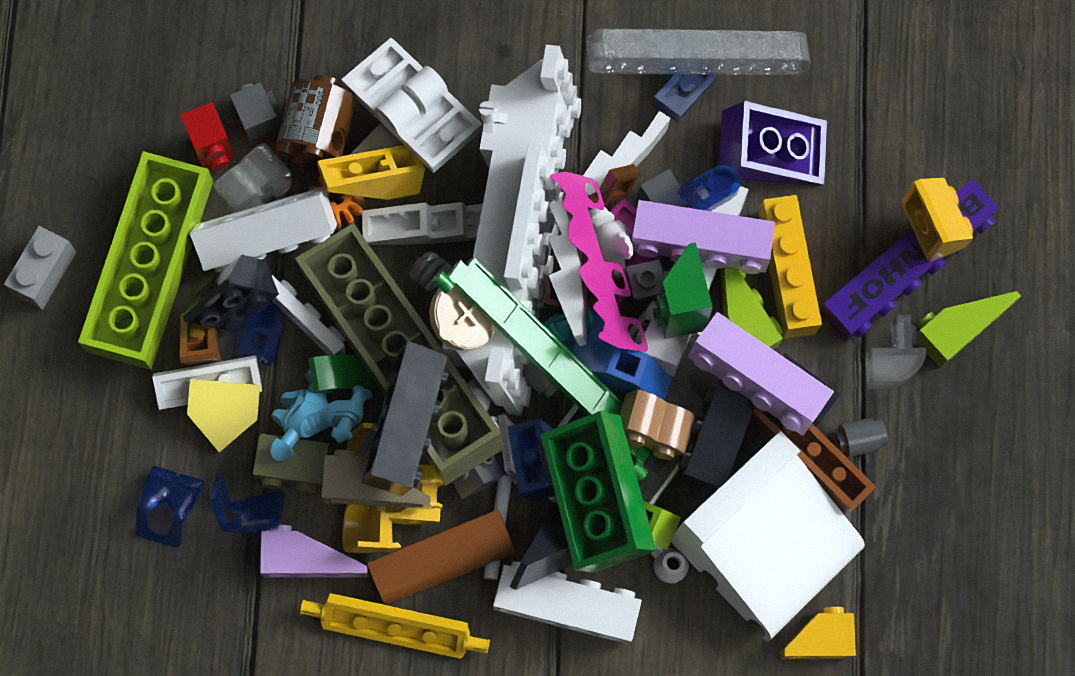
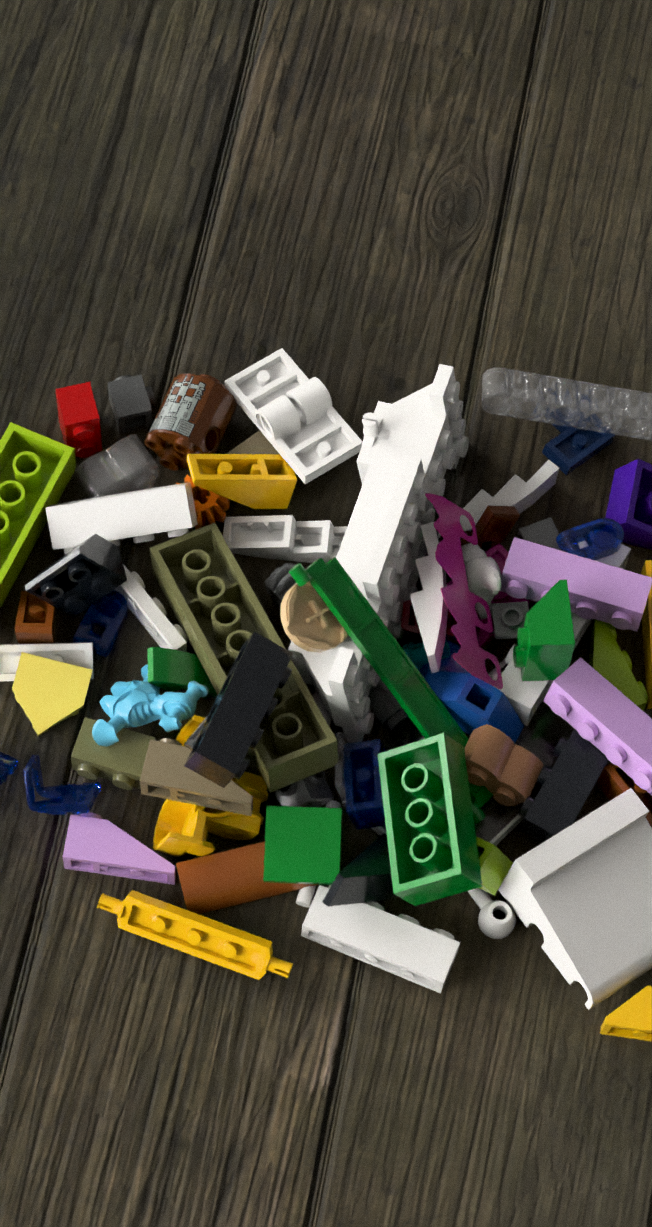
camera: 10 degrees right, 10 degrees down
none -> green tile [263,806,342,885]

